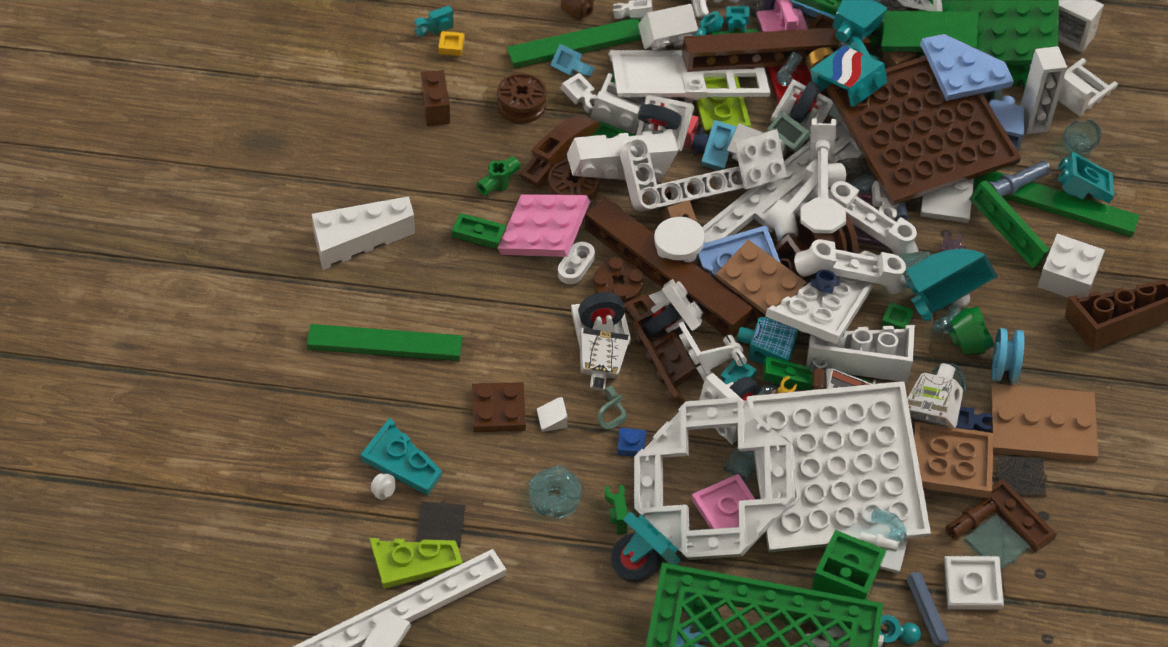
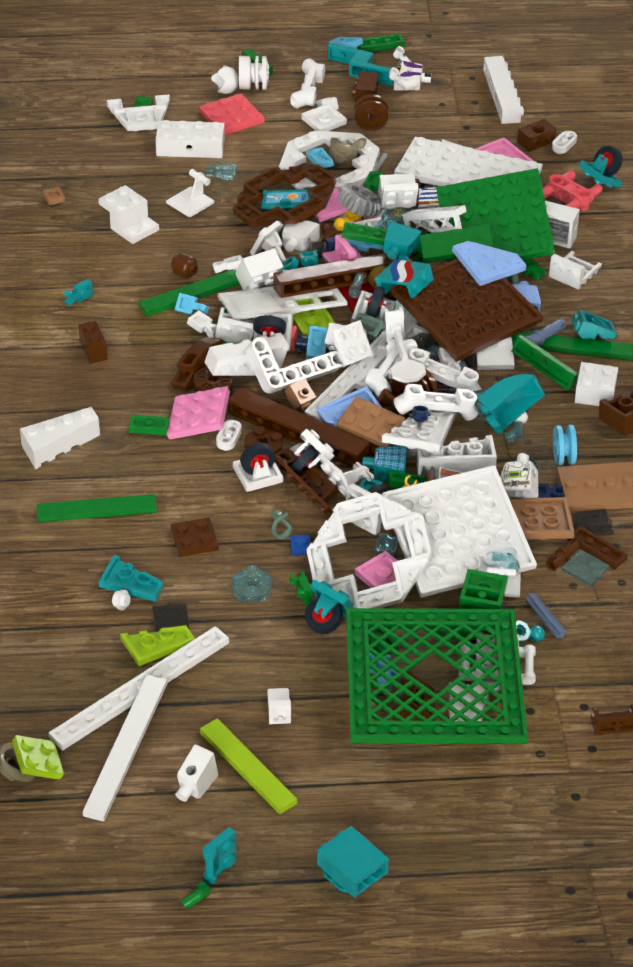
camera: 10 degrees left, 10 degrees down
yellow plate [438,31,464,56] -> none
green axle [476,156,520,196] -> none
reddish brown wheel [497,73,547,124] -> none
white slope [537,397,568,432] -> none
white torso [579,328,630,391] -> none
white tile [654,217,704,262] -> none
green plate [881,302,914,329] -> none
white tile [944,556,1004,610] -> none
green cone [949,306,994,355] -> none
white brick [1020,46,1067,135] -> none
clear light blue hair [1062,119,1102,155] -> none

